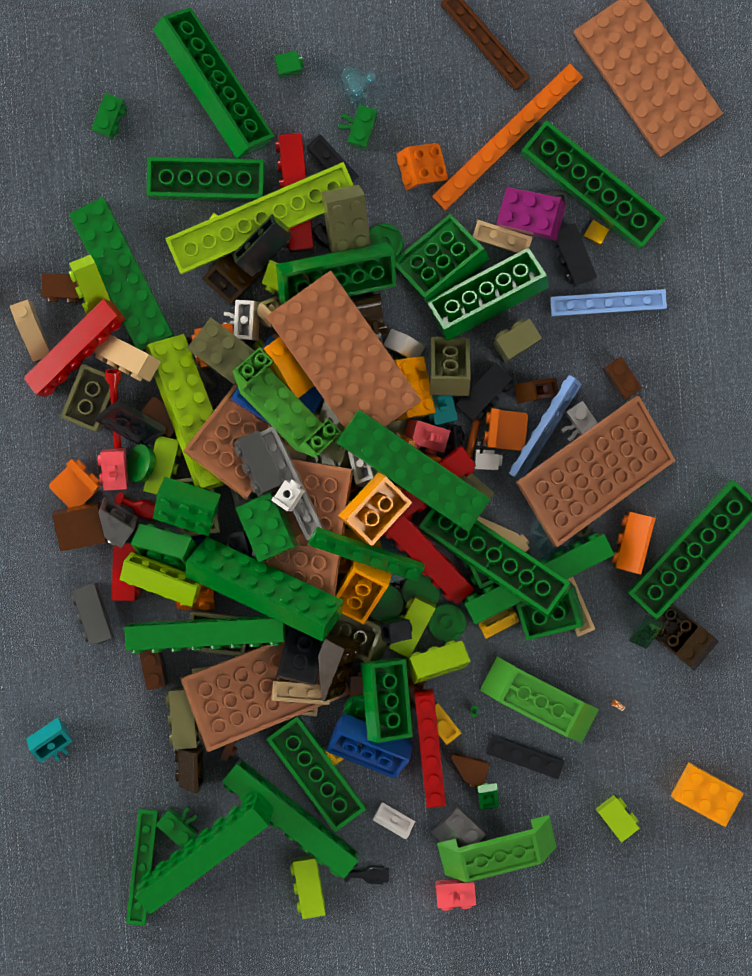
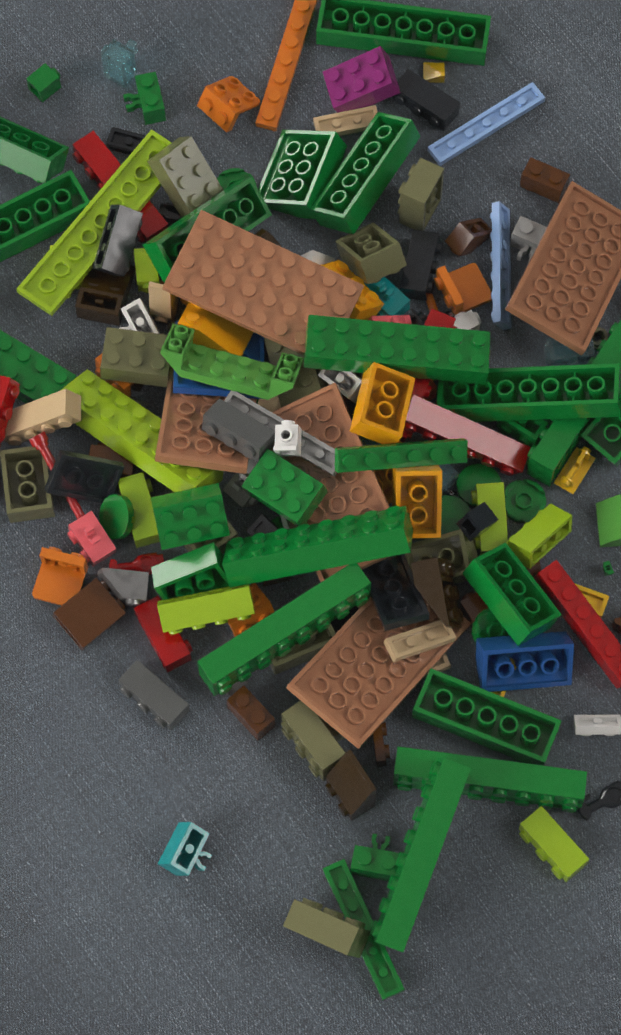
camera: 30 degrees left, 20 degrees down
none -> olive brick [283,897,370,958]

